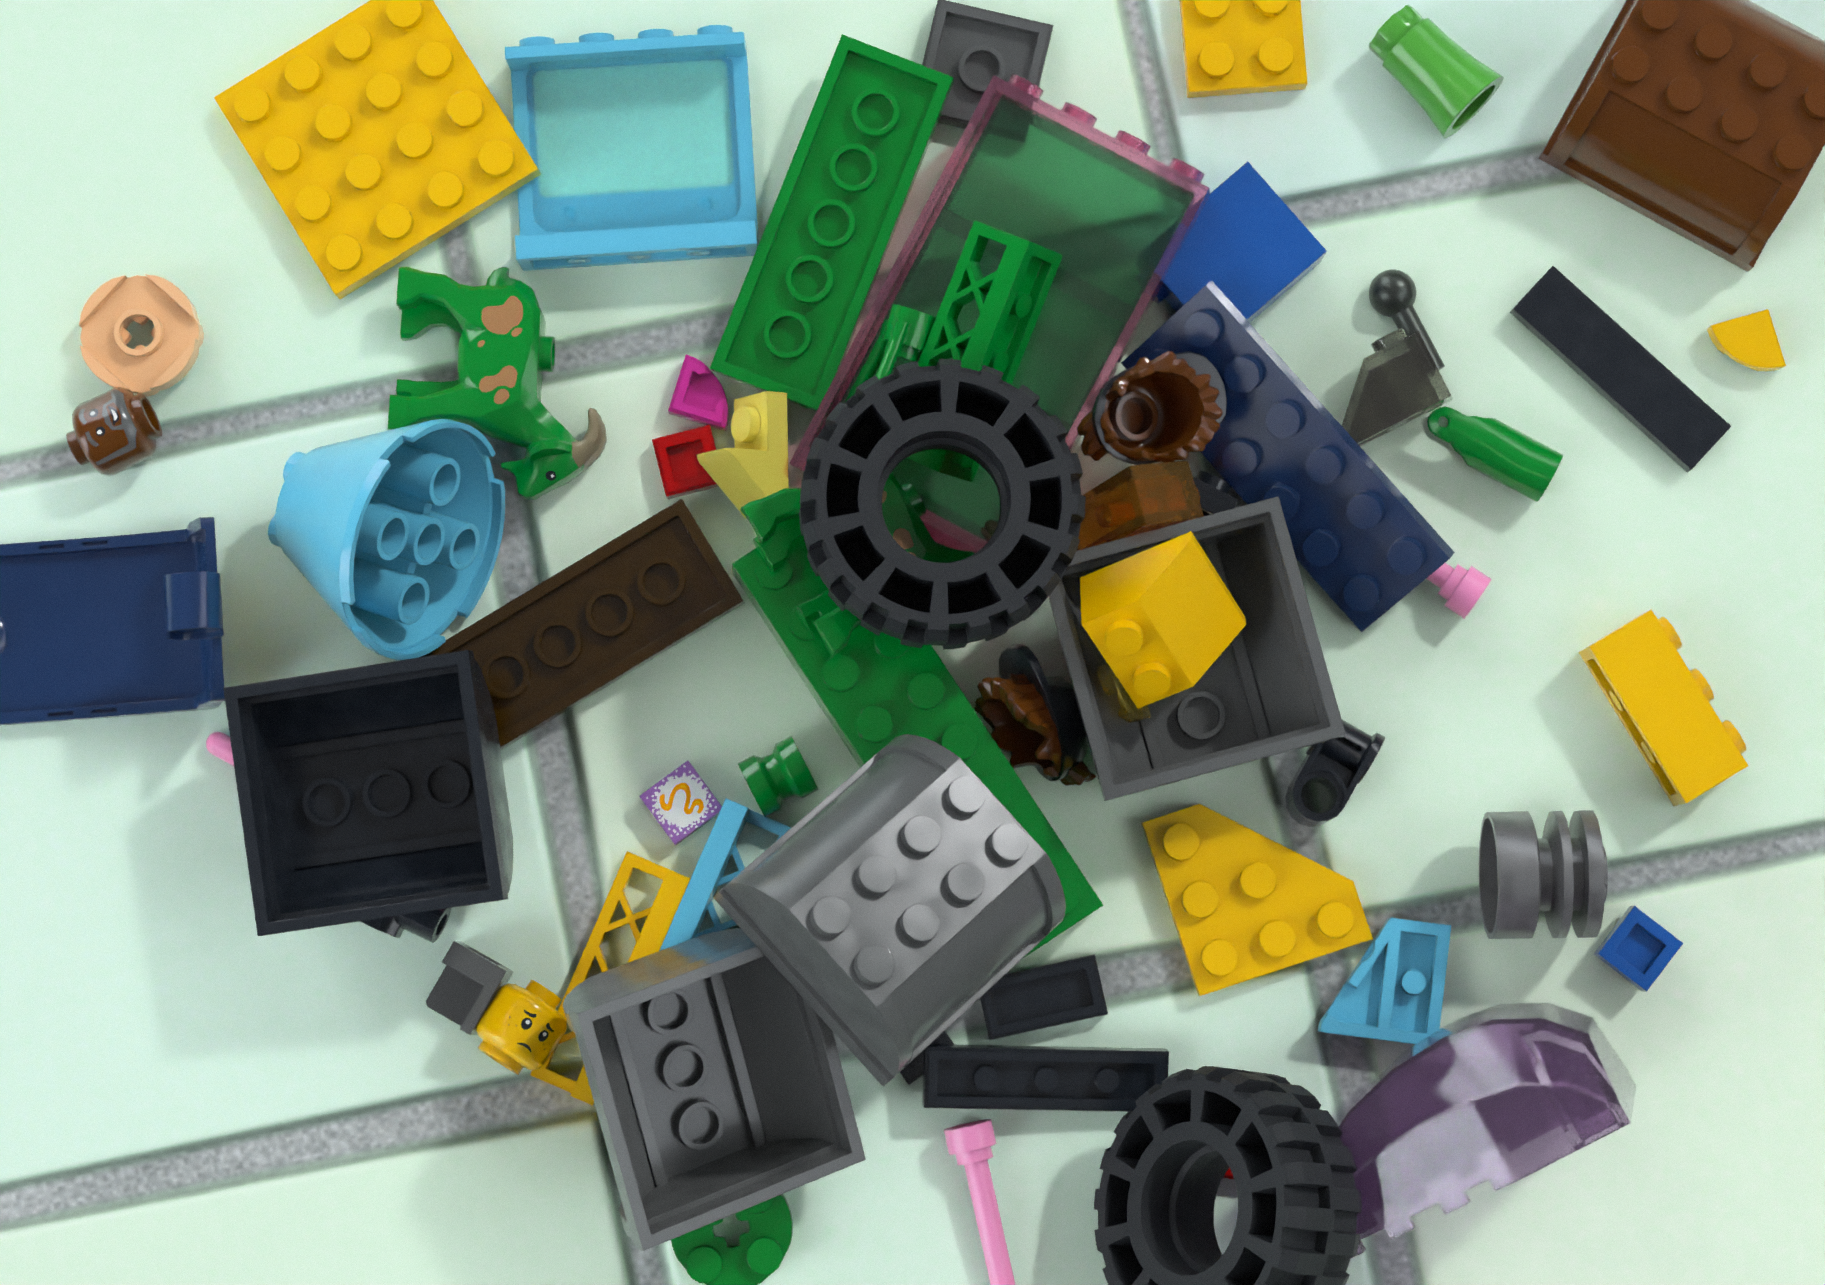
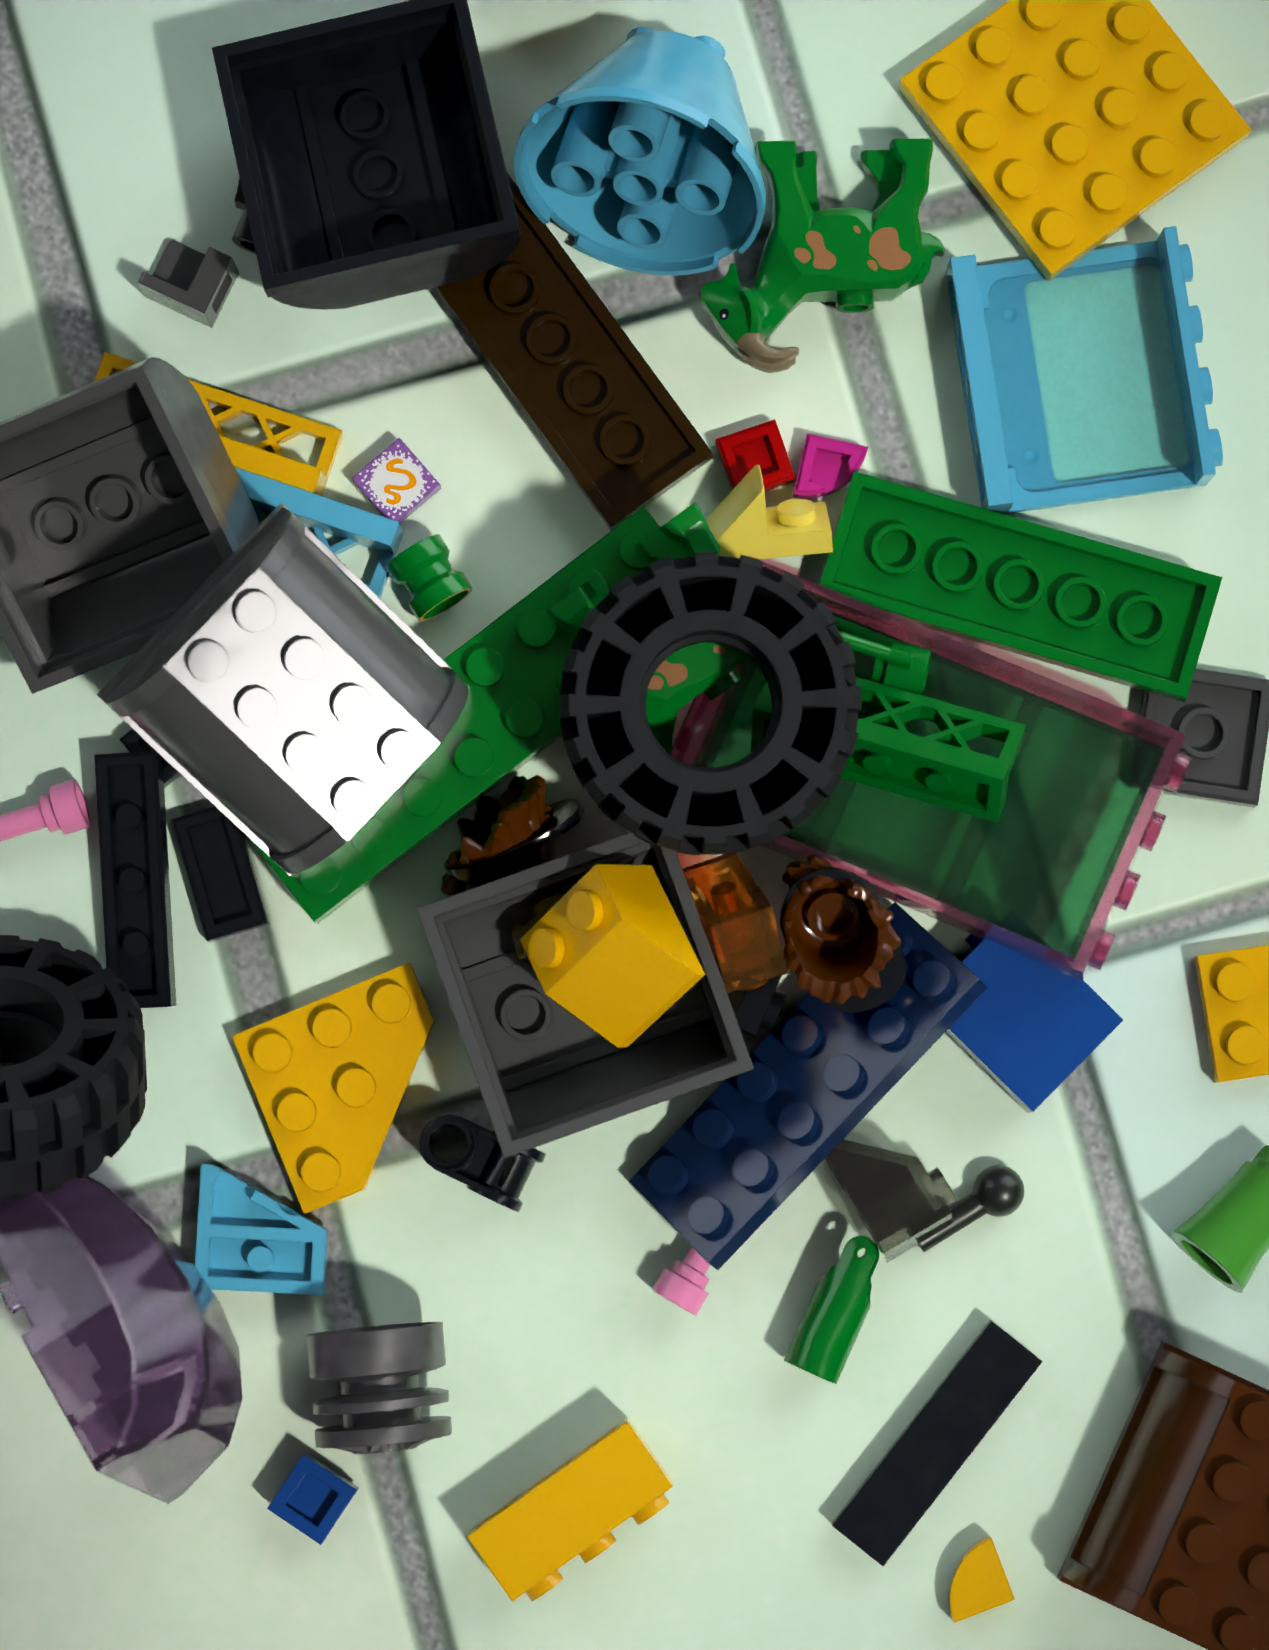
camera: 85 degrees right, 0 degrees up
yellow head [476,980,567,1075] -> none

